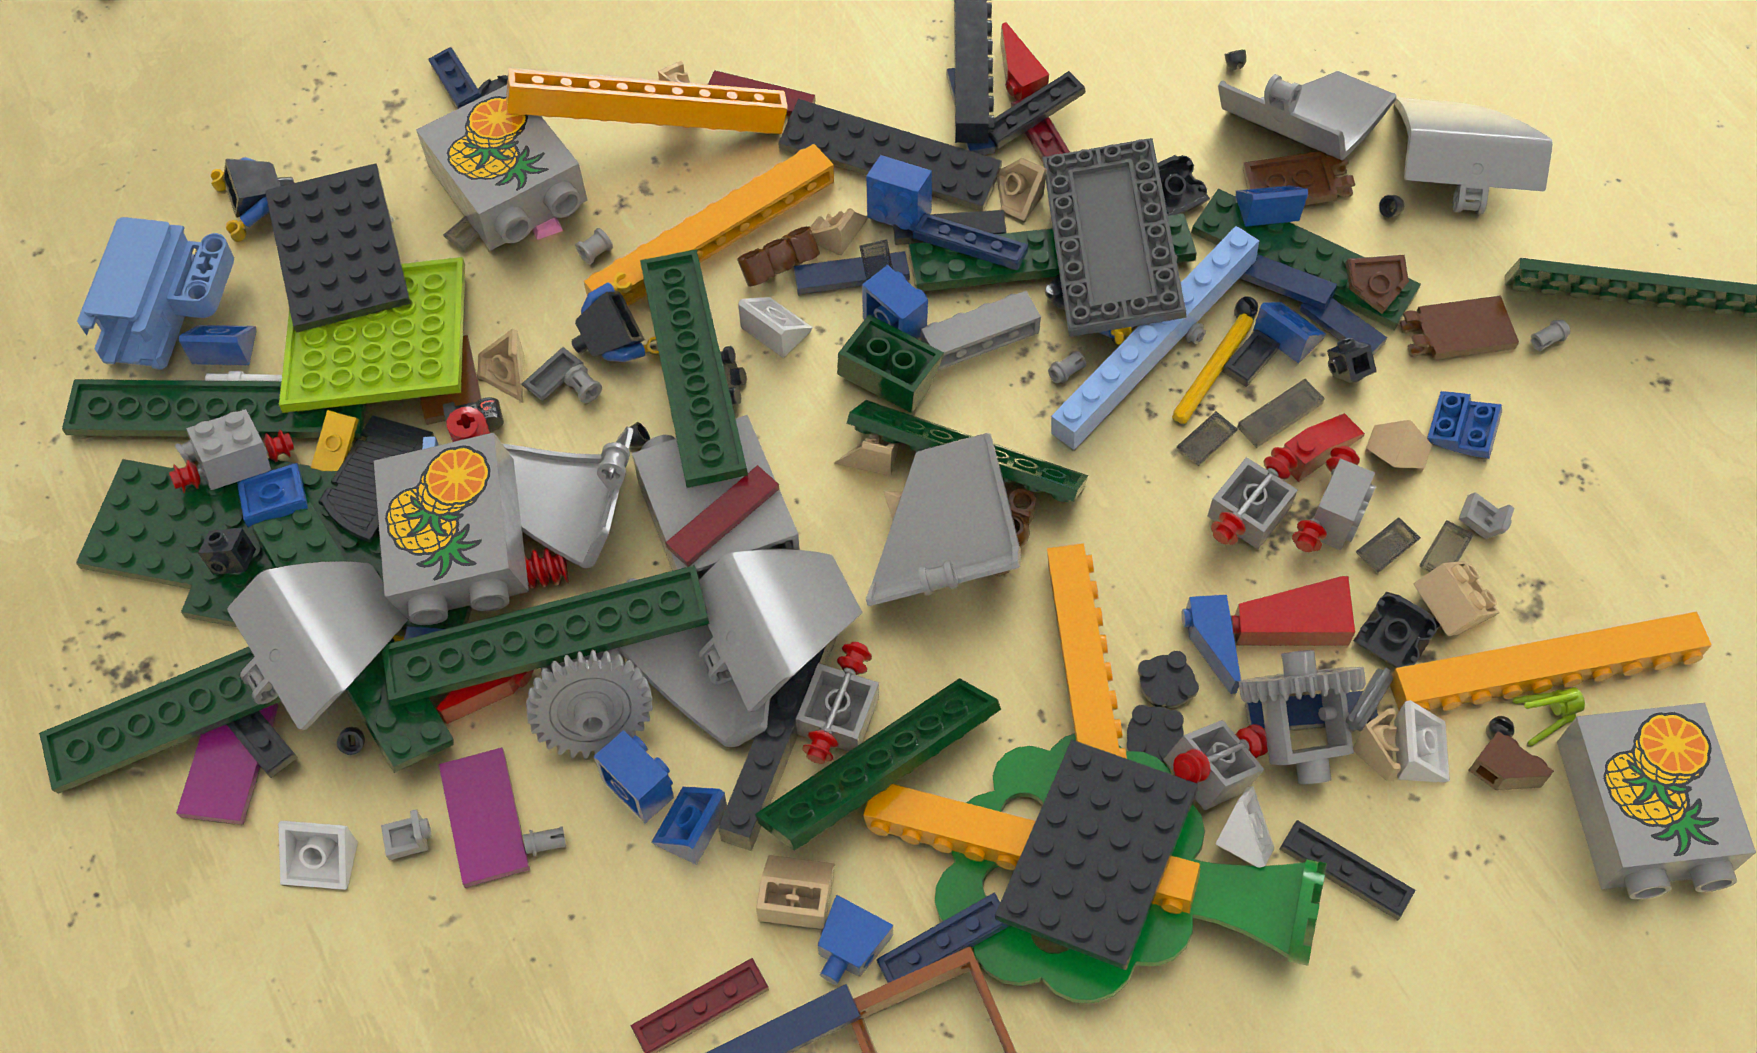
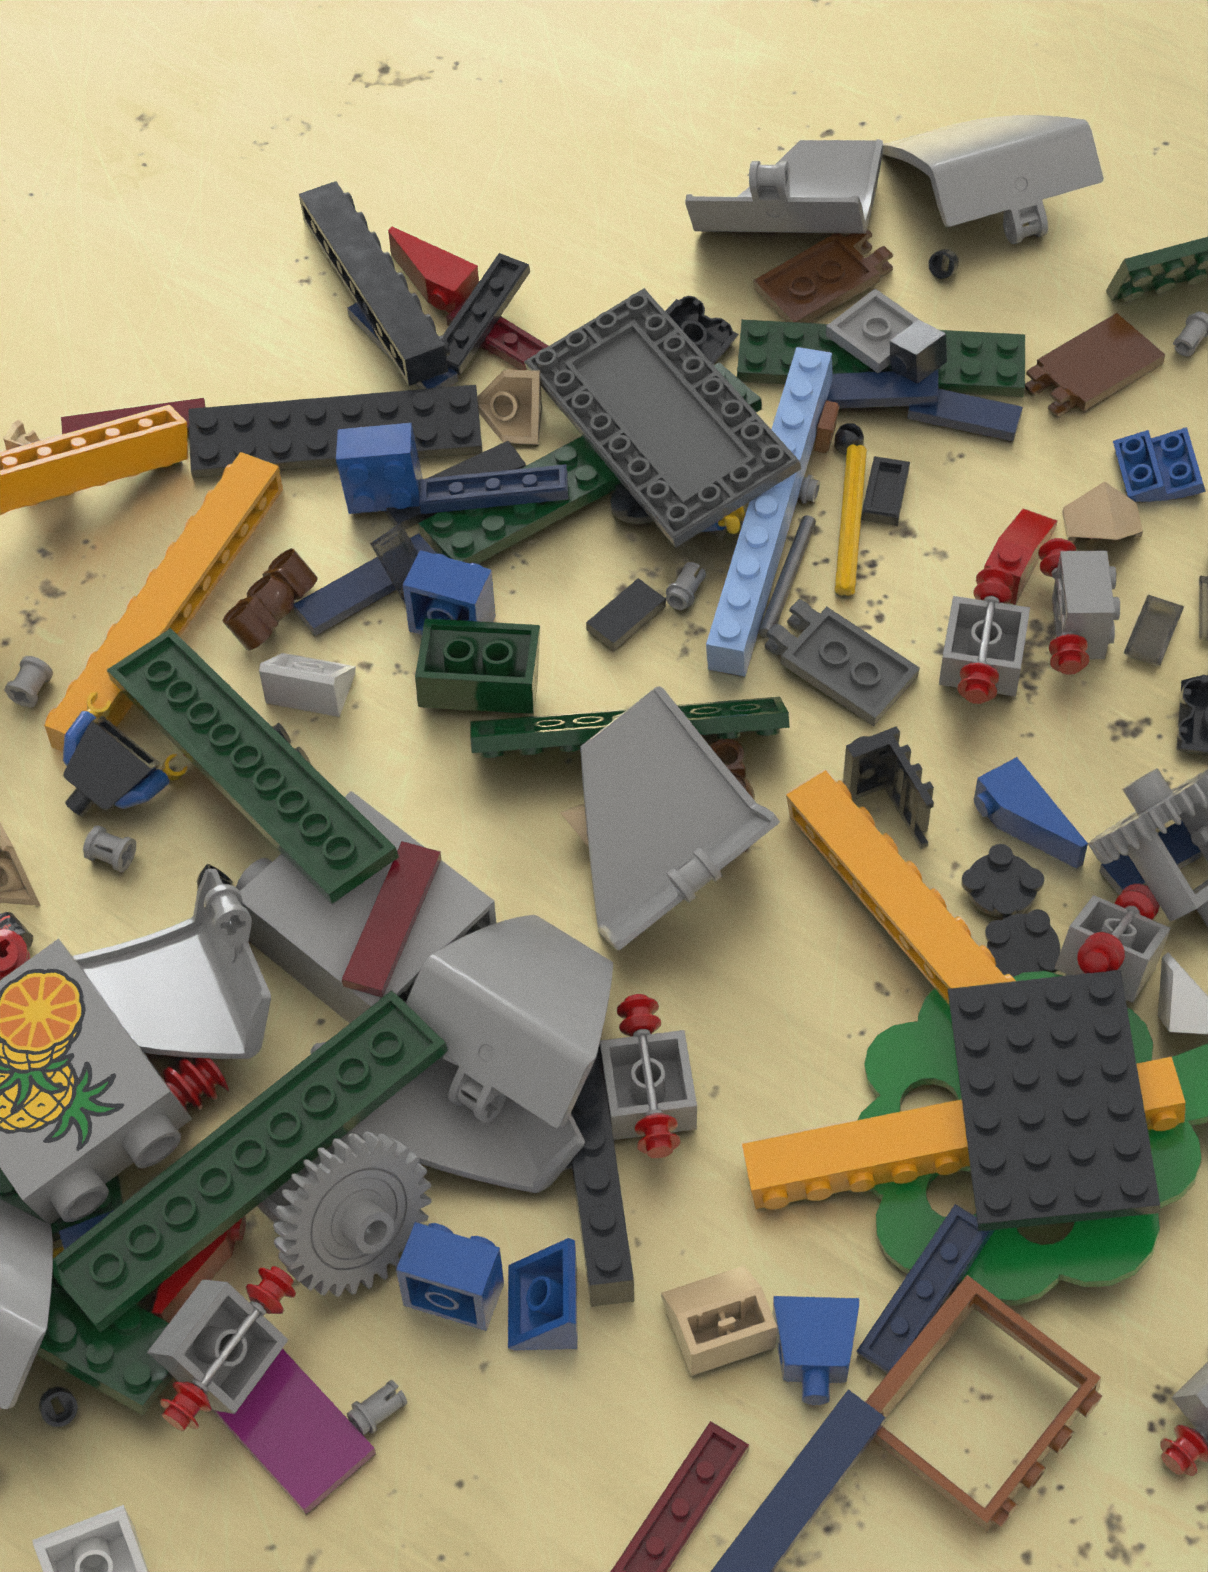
camera: 25 degrees left, 5 degrees down
light grey bracket [381,809,432,860] -> none
dark grey tile [521,347,584,401] -> none
dark green plate [755,678,1001,851] -> none
tan slope [810,208,868,256] -> none
tan slope [834,433,901,476] -> none
light grey brick [921,291,1041,371] -> none
clear smoke tile [1176,411,1238,466] -> none
black hinge [1224,49,1247,70] -> none
red slope [1231,576,1355,646] -> none
blue slope [1236,185,1308,226] -> none
clear smoke tile [1237,379,1325,448] -> none
blue slope [1253,302,1326,364] -> none
black brick [1327,338,1377,383] -> none
reddish brown plate [1345,255,1409,314] -> none
none -> light grey brick [147,1266,296,1431]
none -> black tile [586,578,666,651]
none -> flat silver bar [758,515,816,638]
none -> dark grey tile [765,599,920,726]
none -> dark orange tile [814,400,839,453]
none -> light grey plate [826,289,919,373]
none -> black plate [843,726,934,849]
none -> black brick [889,320,947,384]

